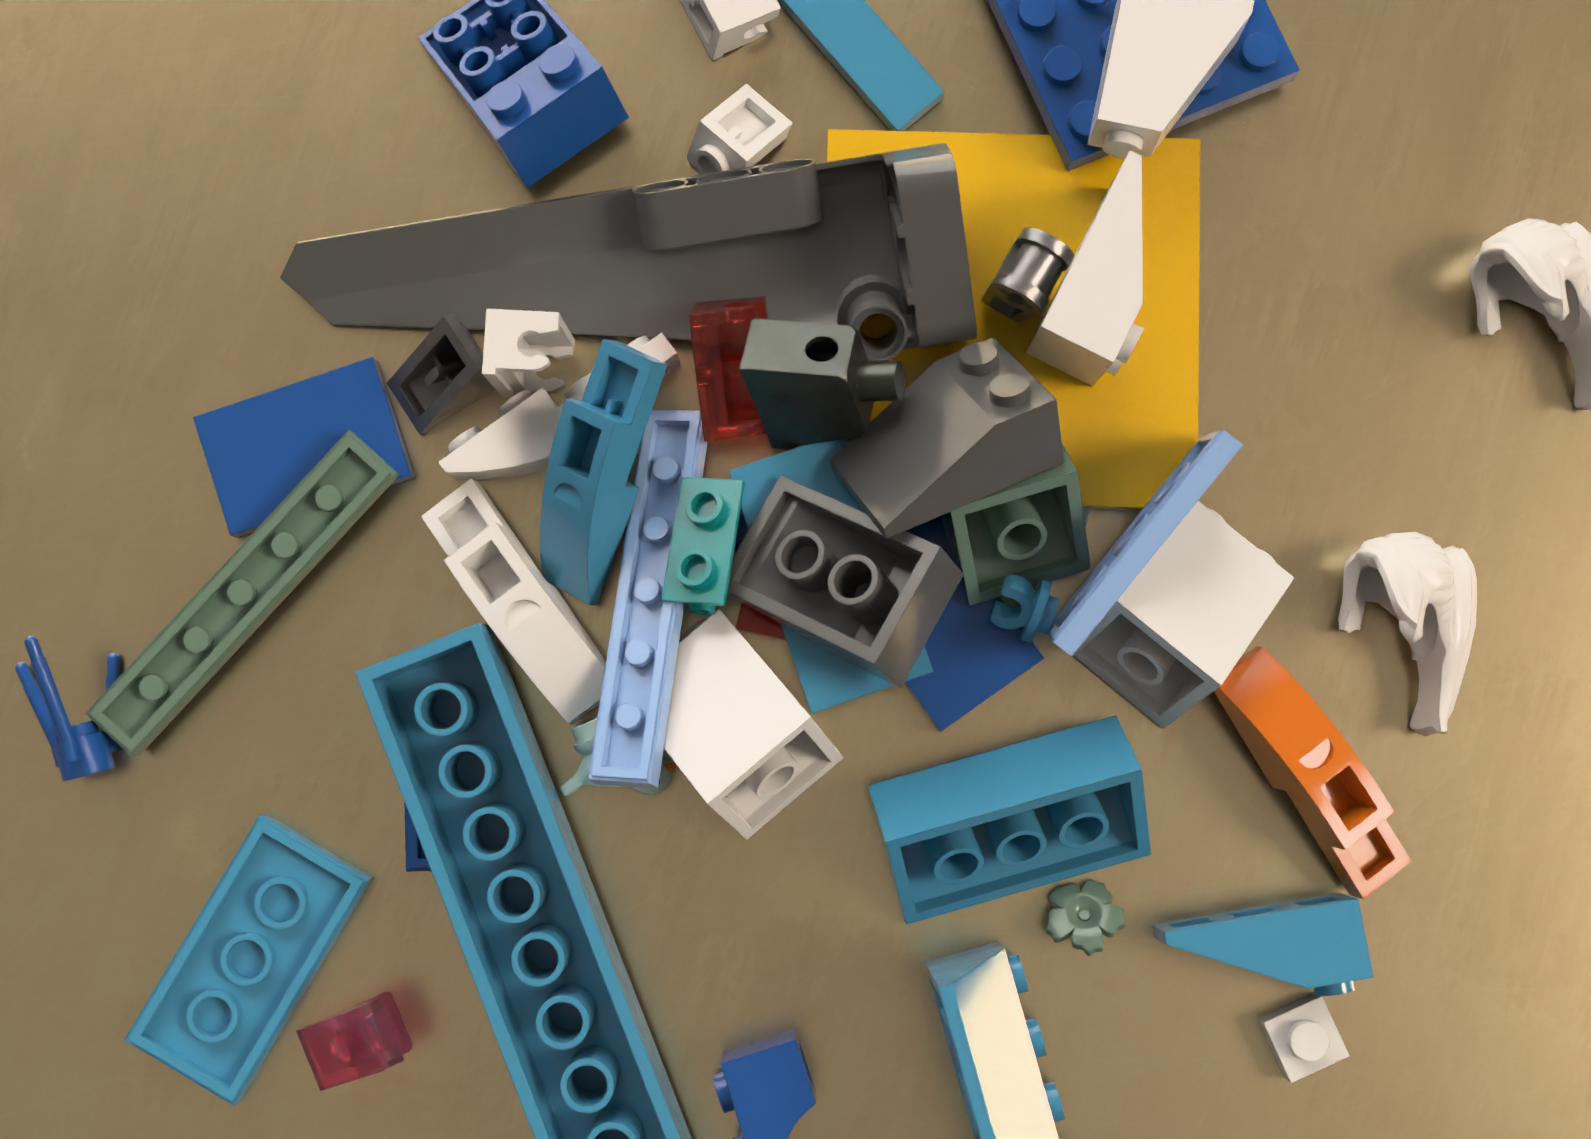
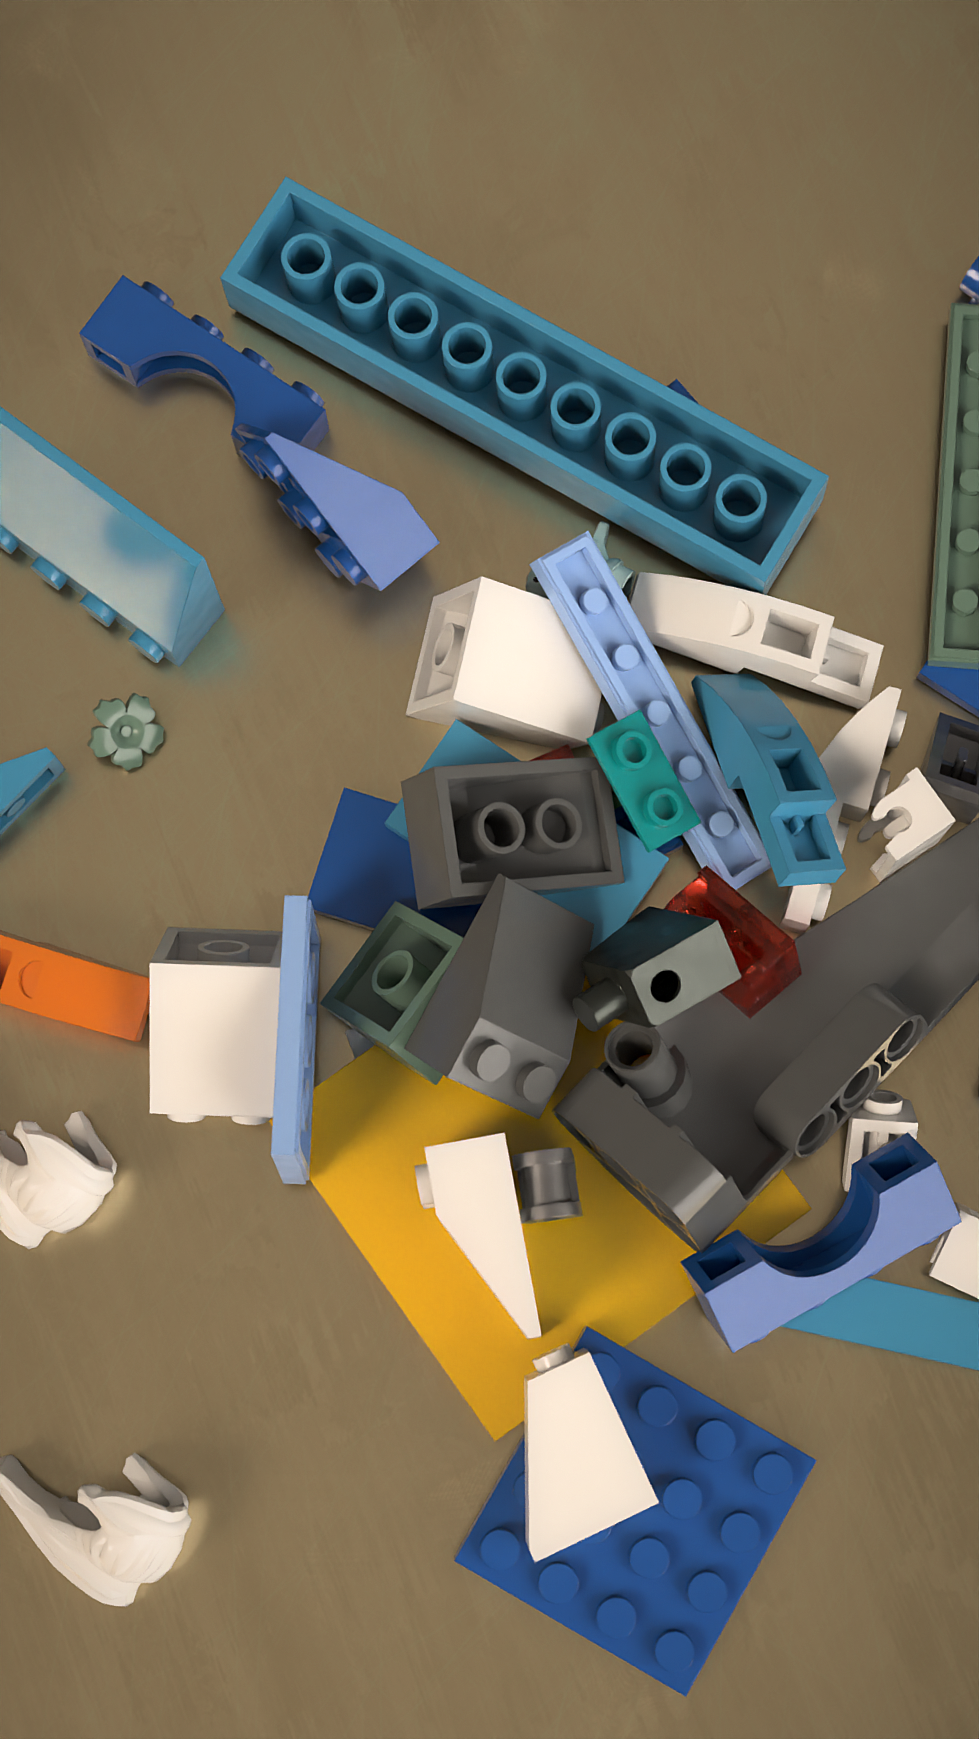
camera: 145 degrees right, 5 degrees down
dark azure tile [124,814,374,1106] -> none
clear pink slope [296,992,412,1091] -> none
dark azure slope [868,715,1151,925] -> none
dark azure plate [990,574,1059,643] -> none
none -> slope [235,423,440,591]
none -> arch [680,1133,962,1353]

